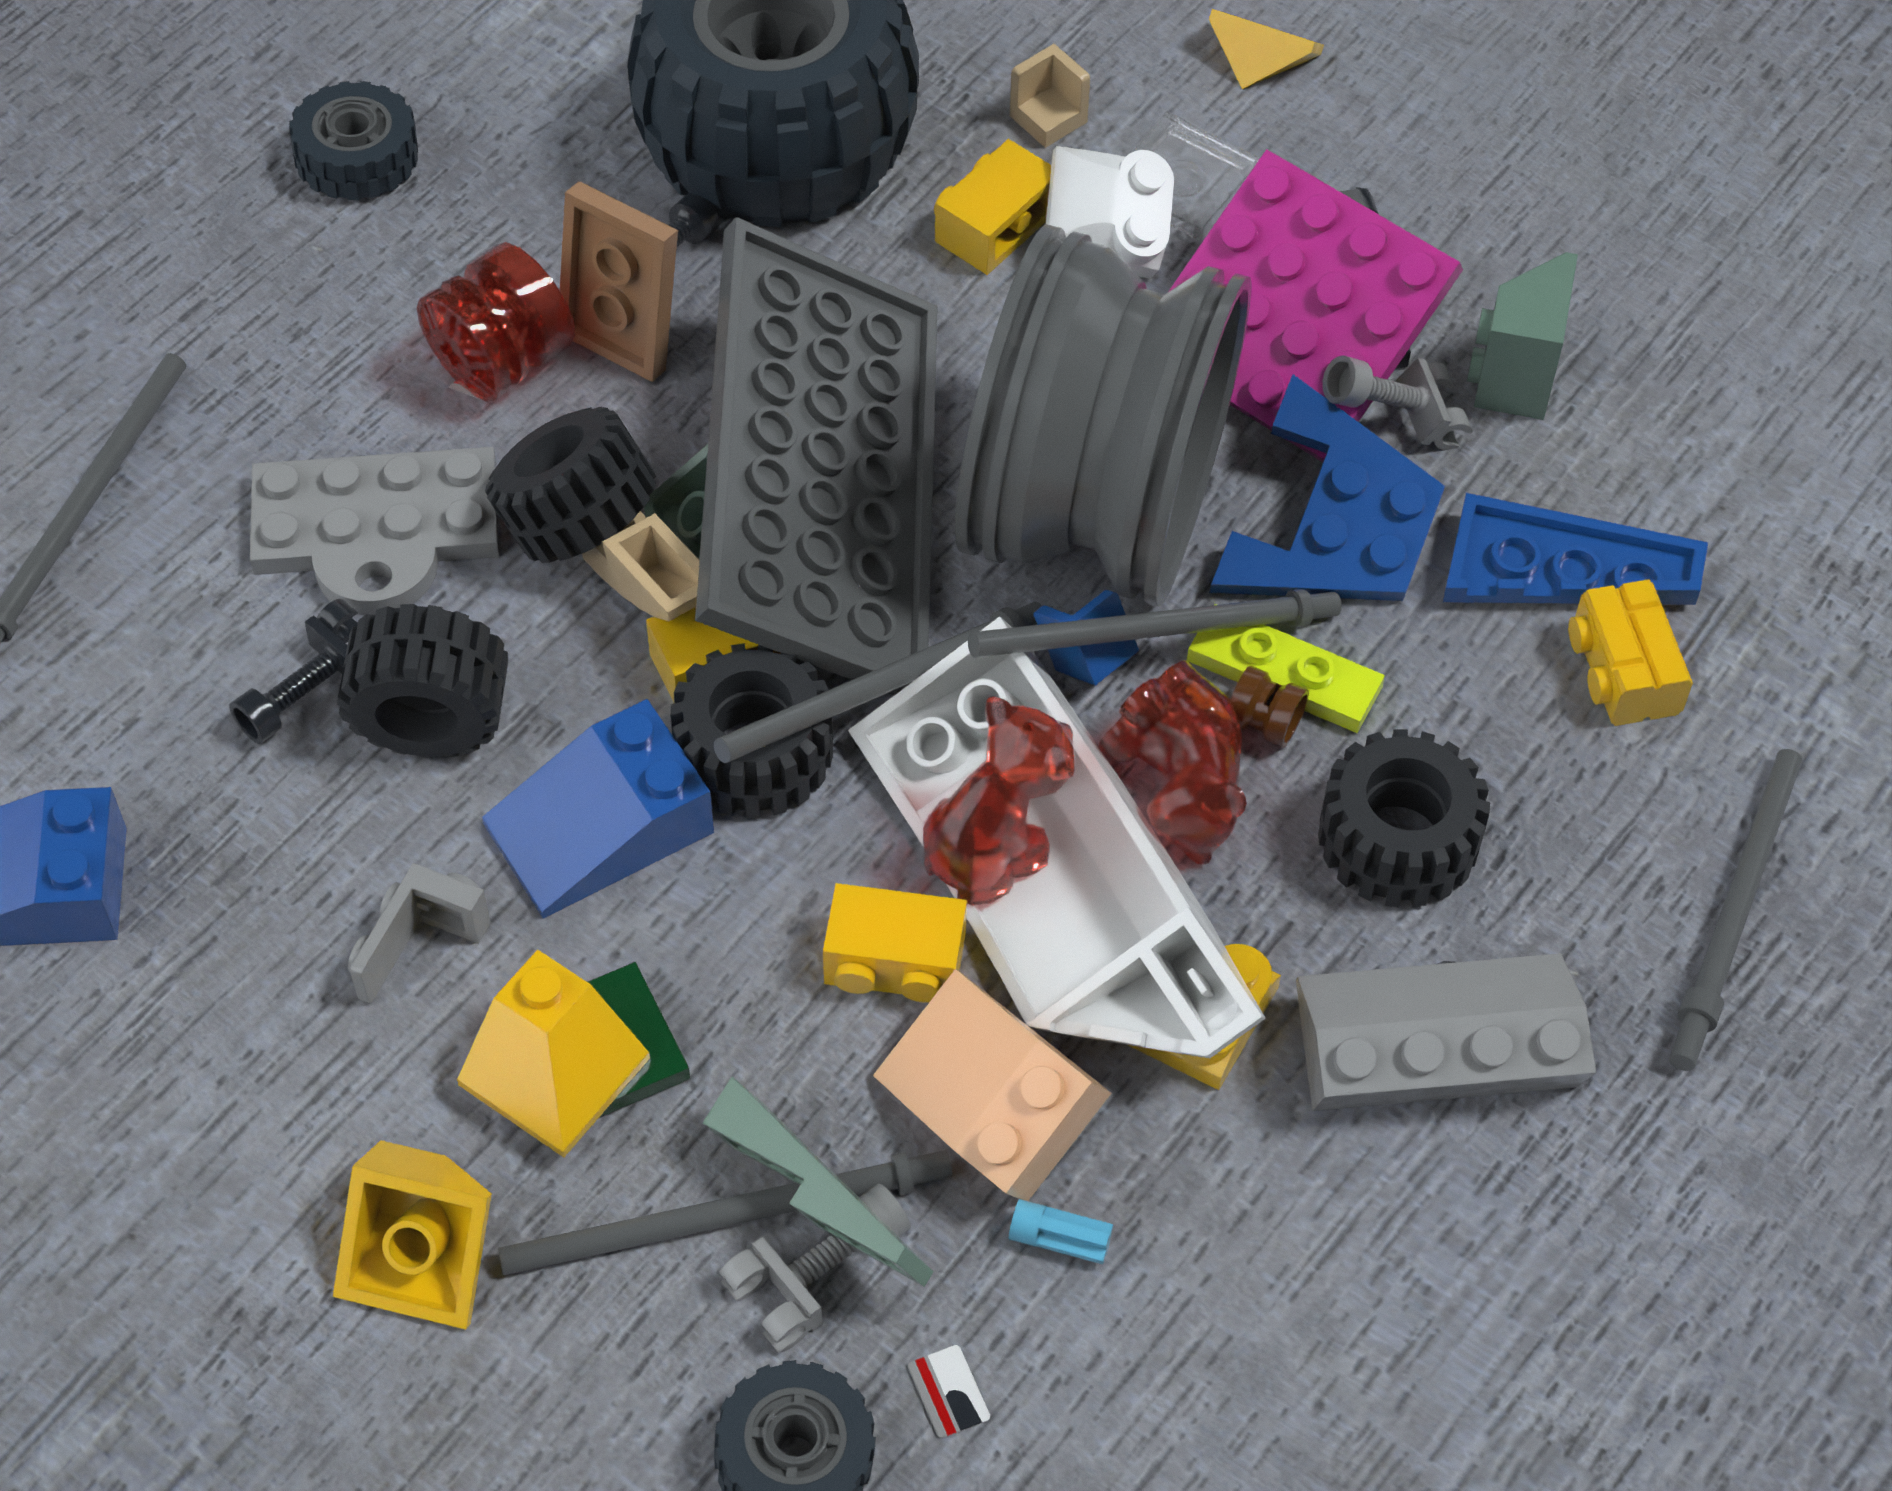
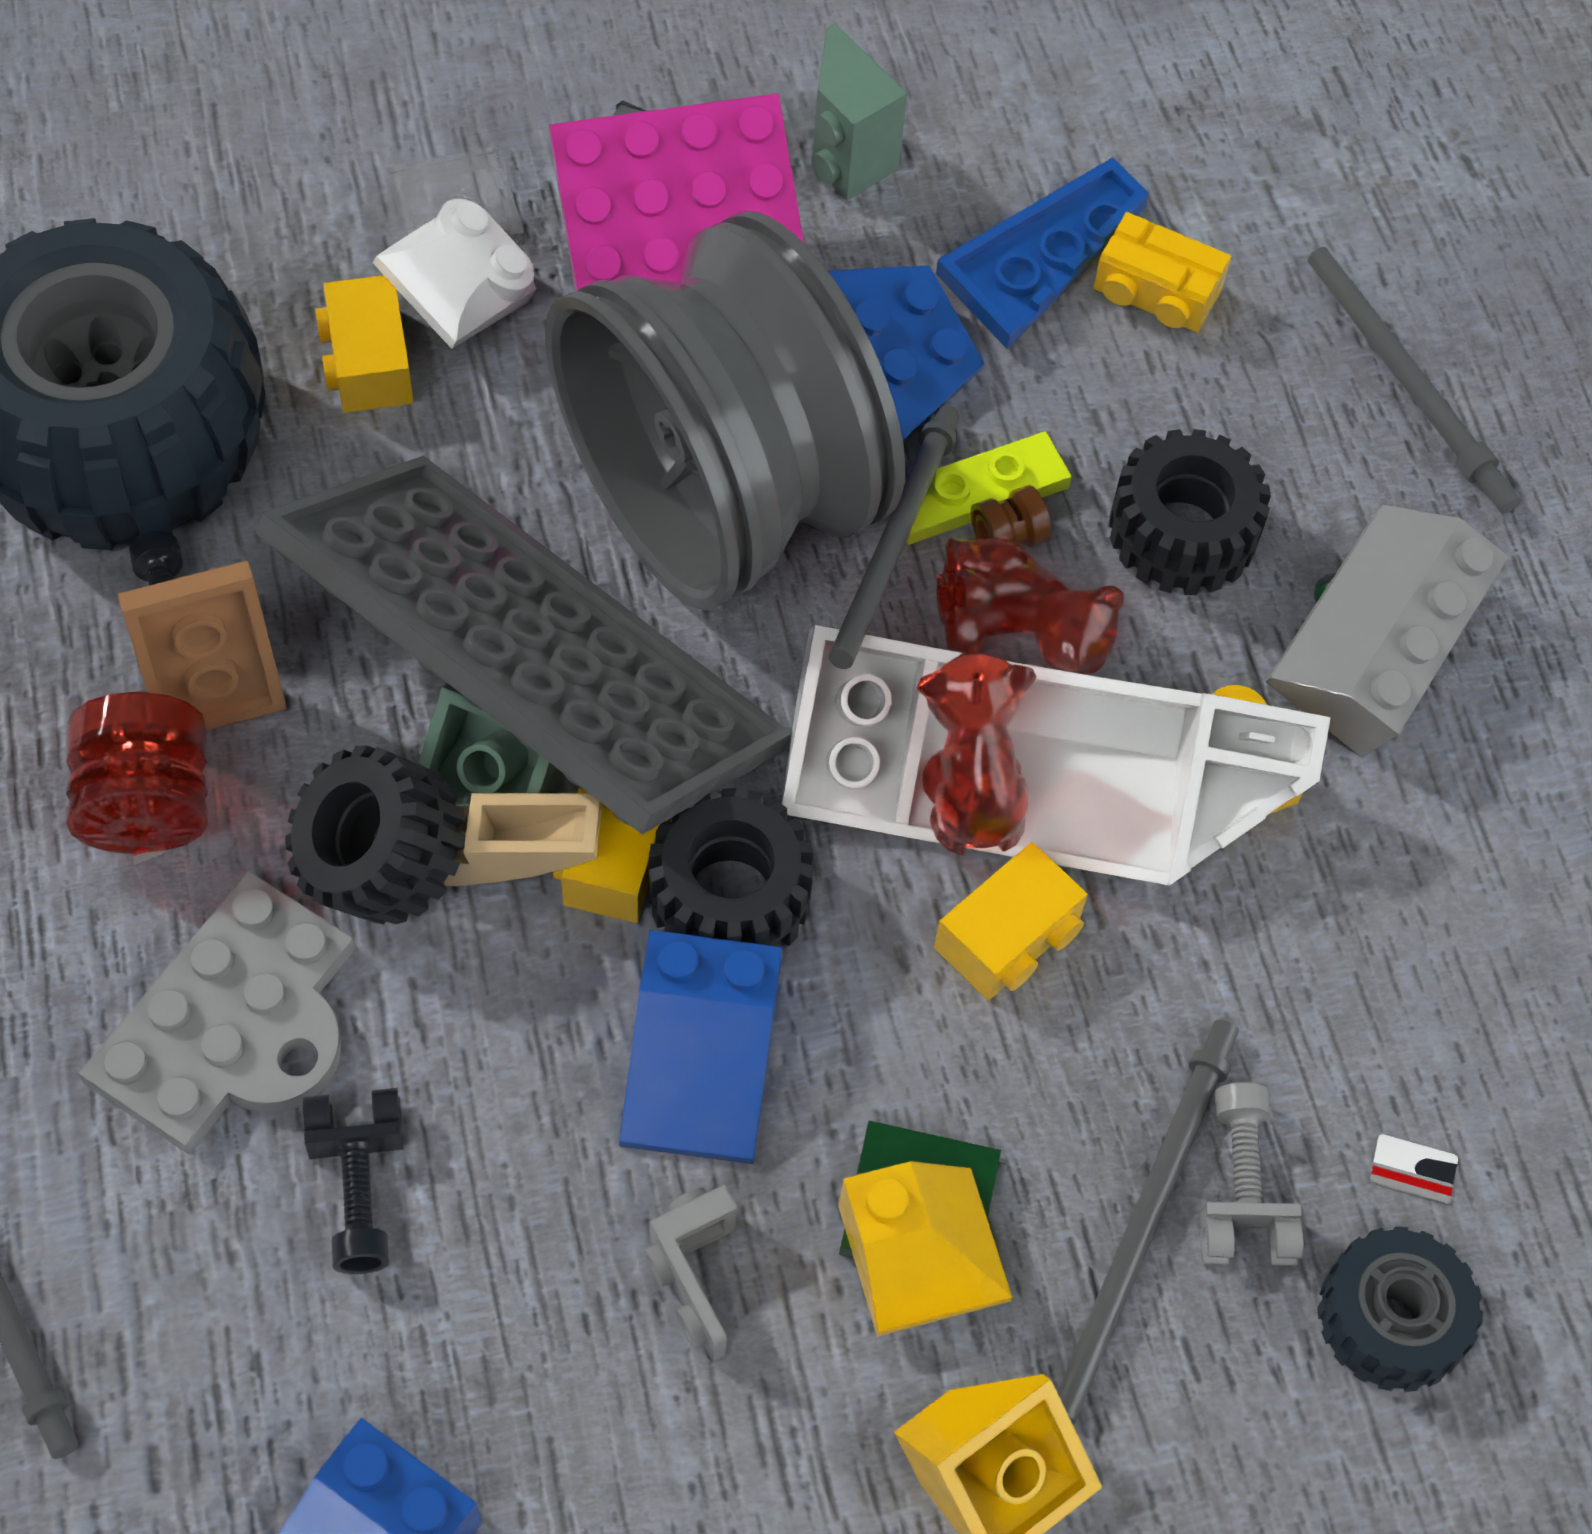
camera: 55 degrees left, 5 degrees up
black tyre [337,604,509,758] -> none
sand green slope [703,1076,934,1287] -> none
dark grey bar [714,602,1042,763] -> none
light nougat slope [873,969,1112,1201] -> none
medium azure piece [1008,1199,1113,1264] -> none
tan panel [1010,44,1090,148] -> none
blue panel [1033,590,1139,686] -> none
yellow slope [1209,9,1324,89] -> none
light grey bar [1323,355,1473,450] -> none

